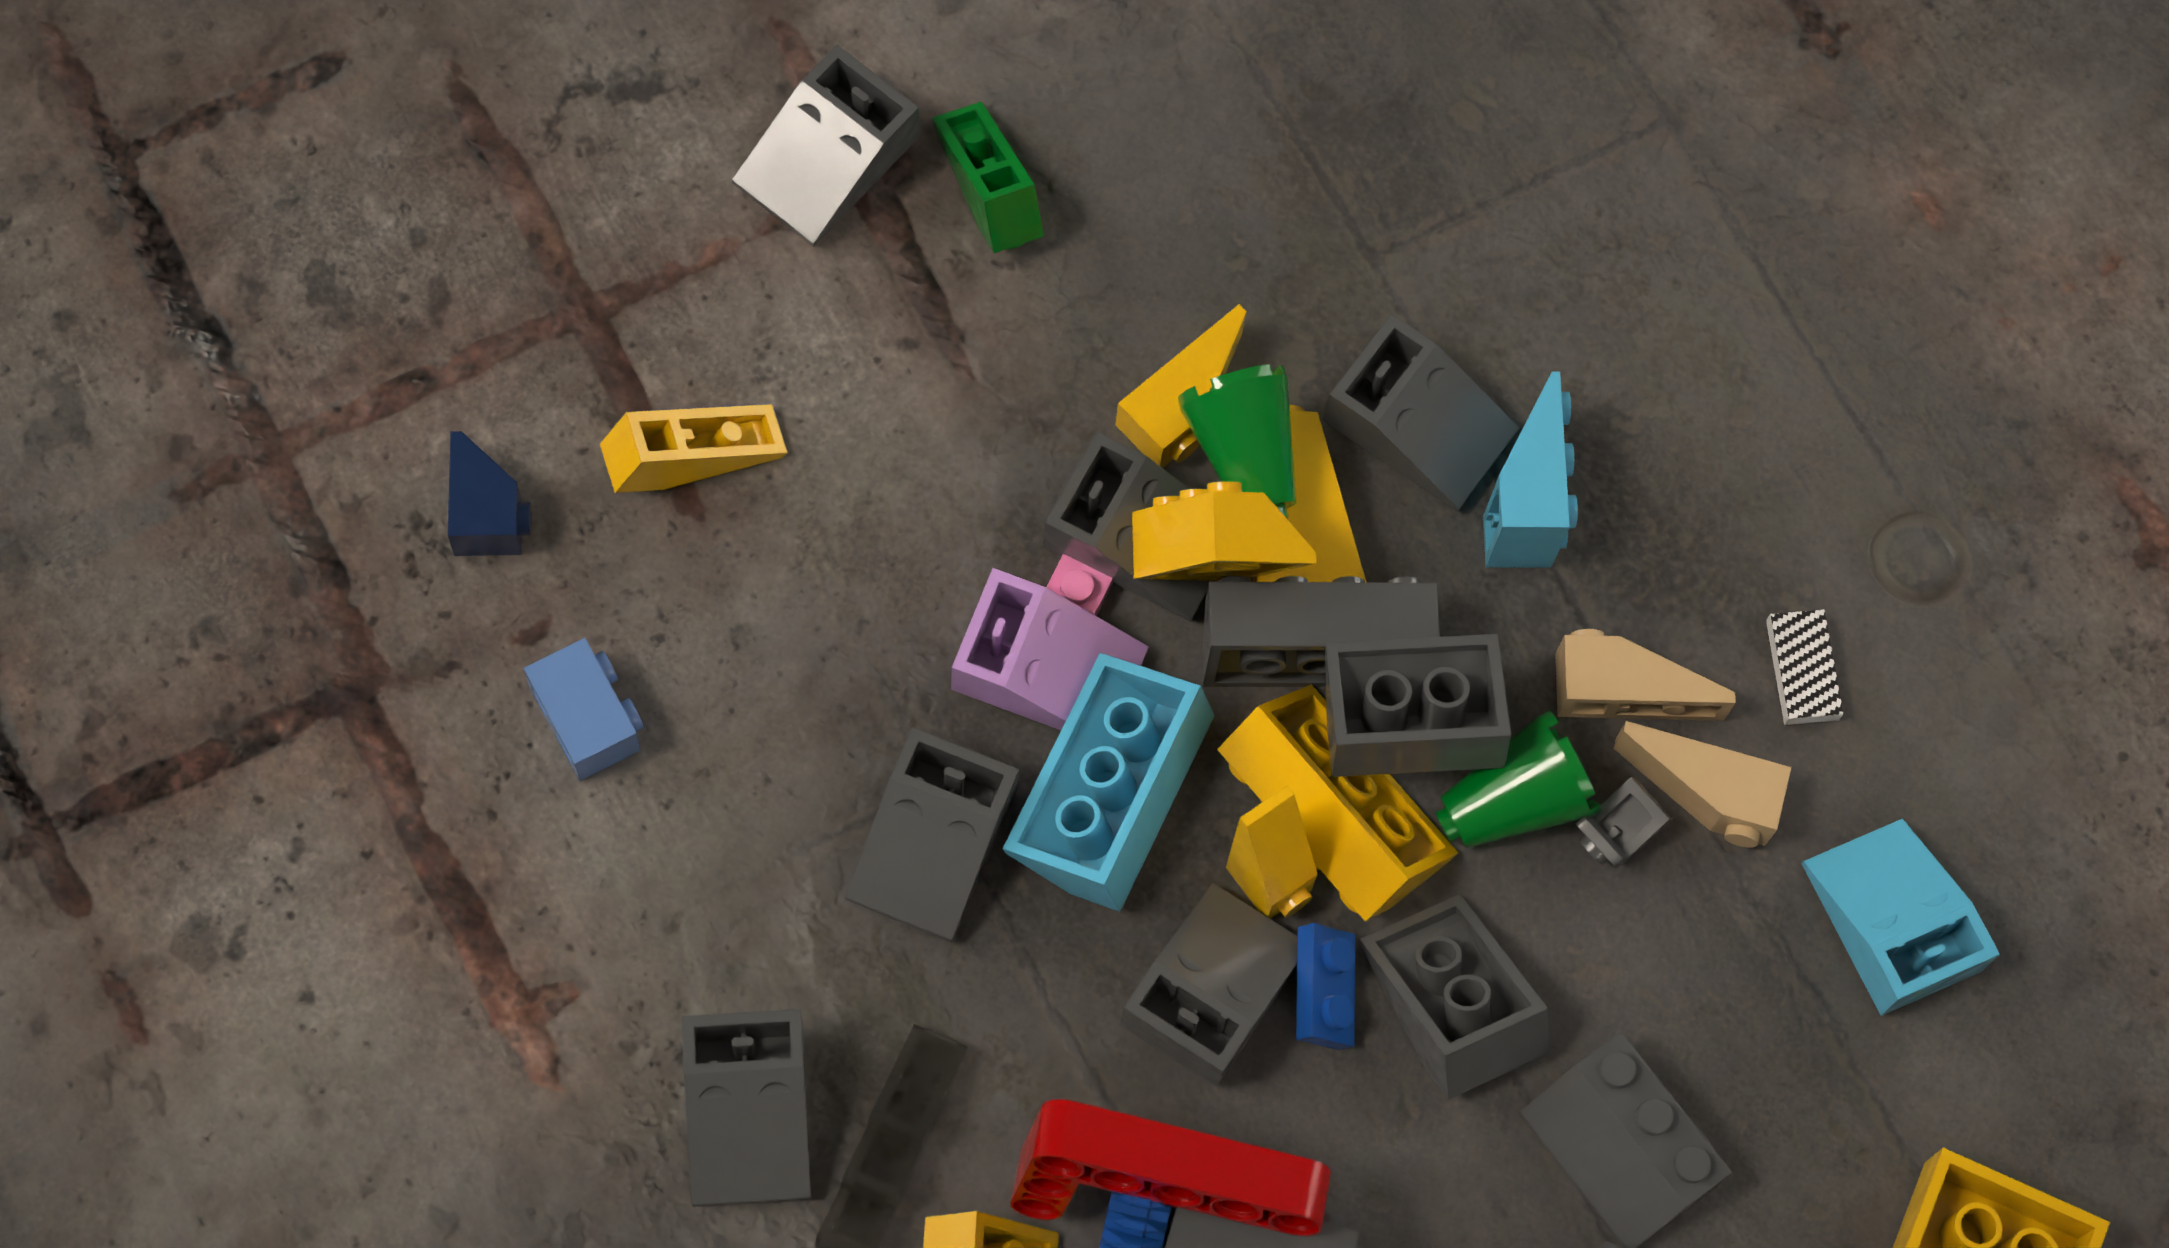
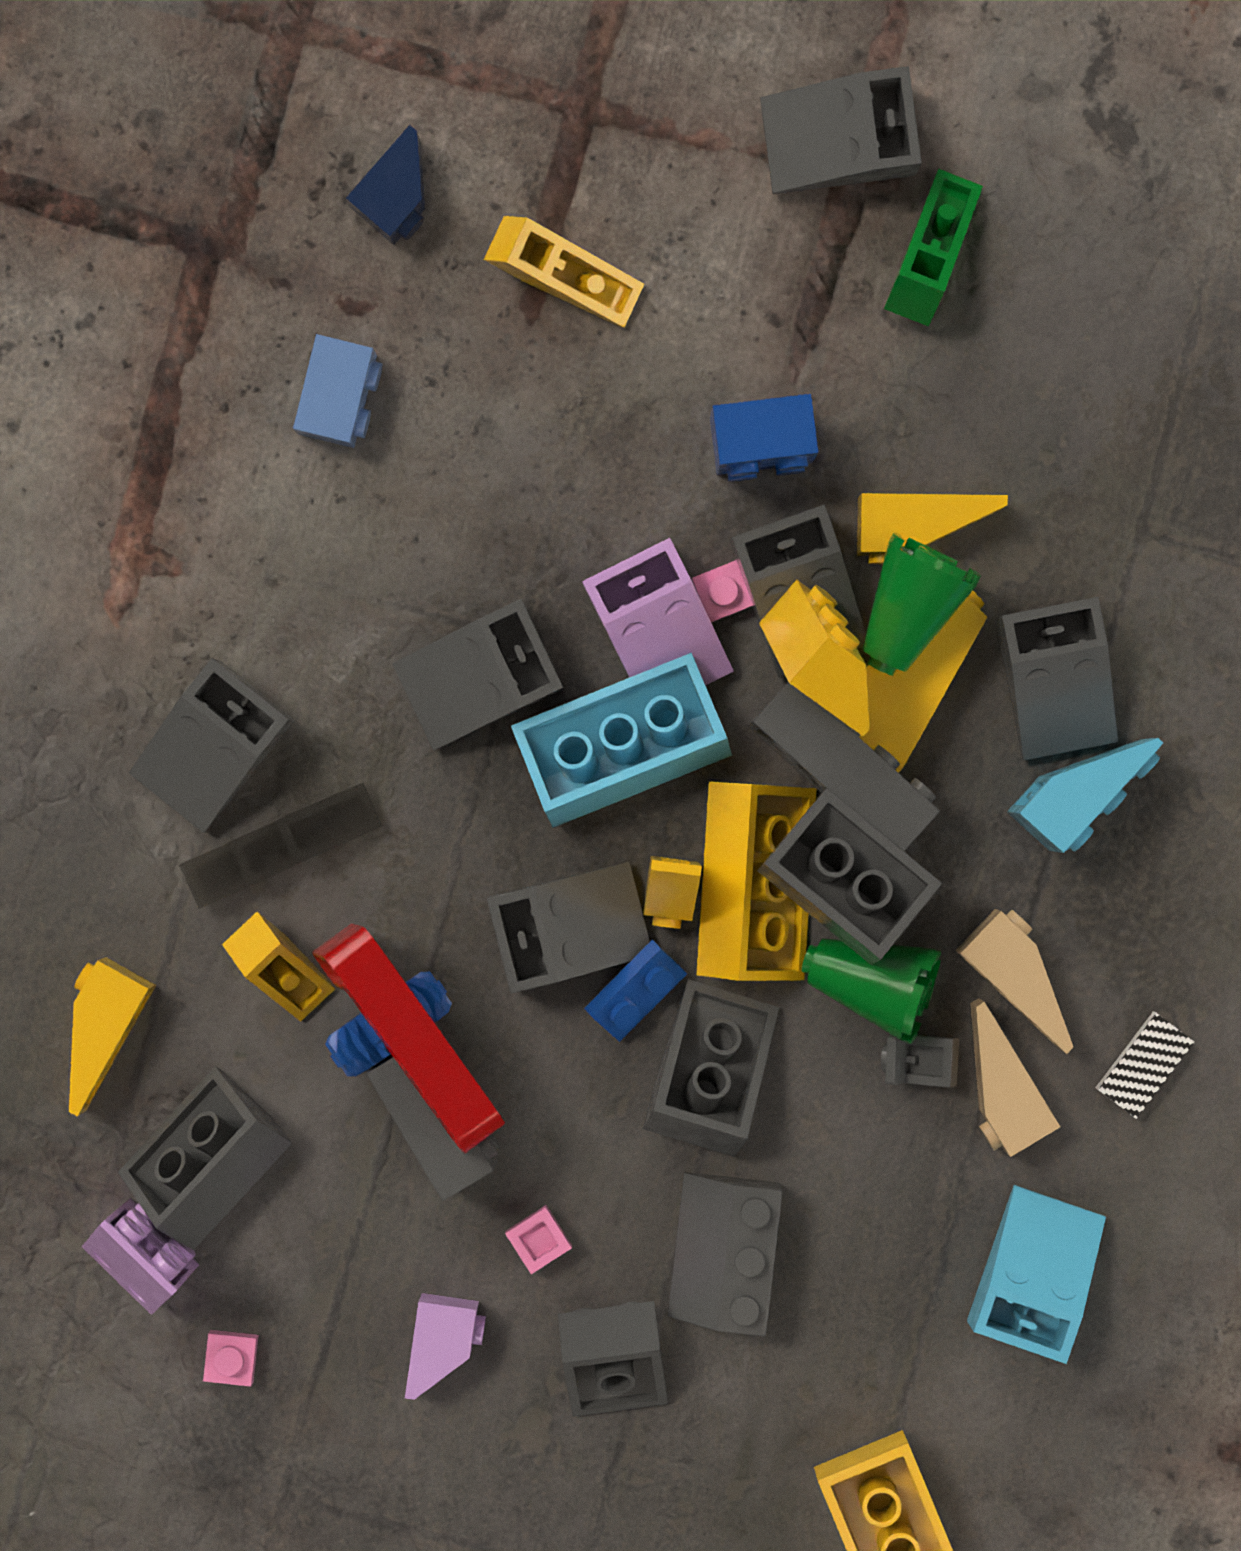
camera: 50 degrees right, 20 degrees up
none -> blue brick [710,394,818,482]

